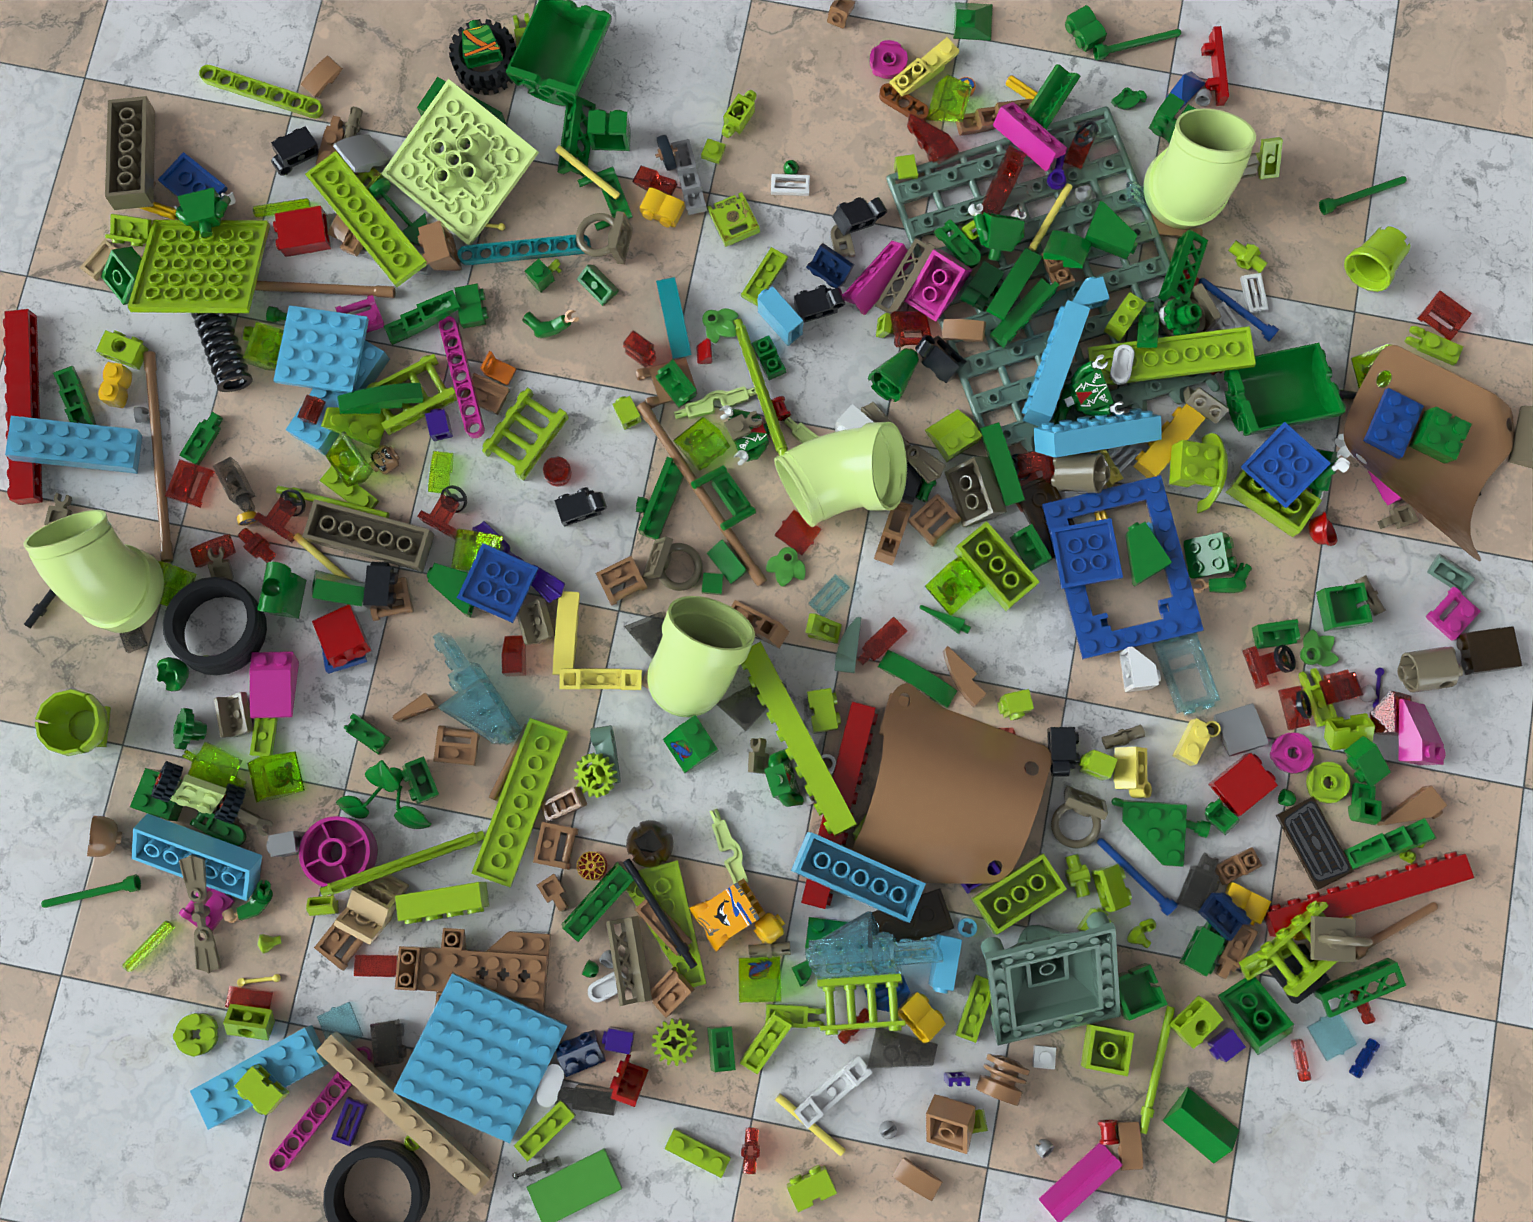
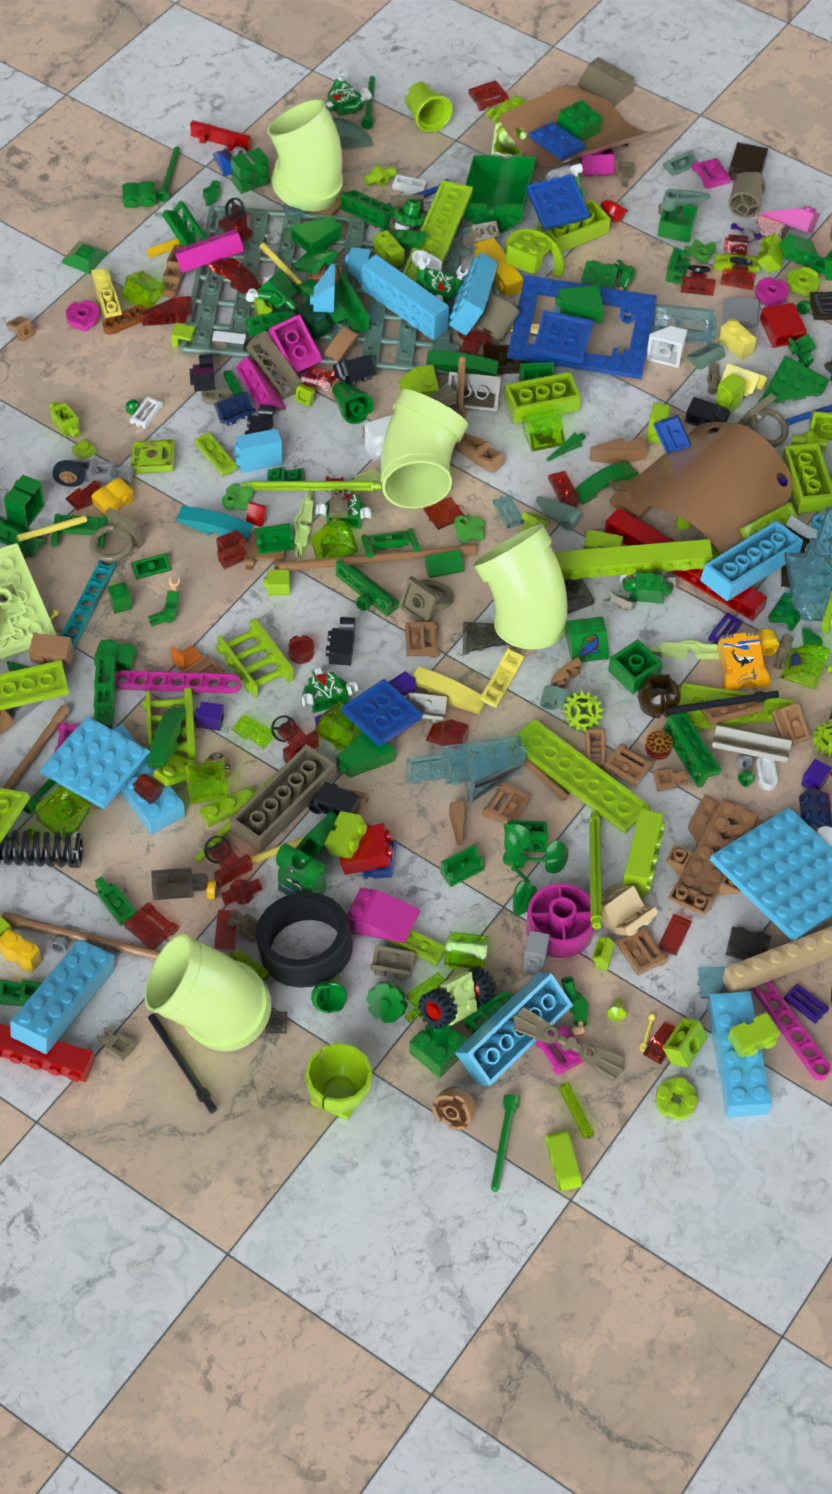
camera: 70 degrees left, 25 degrees down
green tile [702,572,724,595] -> none
medium nougat plate [908,493,962,547] -> none
dark purple plate [1047,154,1066,190] -> none
none -> white sticker [212,331,246,344]
none -> green axle [223,370,243,395]
none -> green torso [301,668,359,713]
none -> medium azure slope [310,264,335,313]
none -> green torso [325,67,372,116]
none -> lime brick [325,811,367,859]
none -> sand green brick [332,117,373,149]
none -> medium nougat piece [453,356,466,419]
none -> lime beam [545,1130,582,1192]
none -> medium nougat slope [551,658,582,689]
none -> green brick [608,639,663,695]
none -> blue plate [654,414,691,454]
none -> sand green piece [662,189,711,211]
none -> sand green slope [687,343,725,370]
none -> dark purple tile [708,613,743,644]
none -> lime tile [739,502,798,540]
none -> white sticker [786,515,820,541]

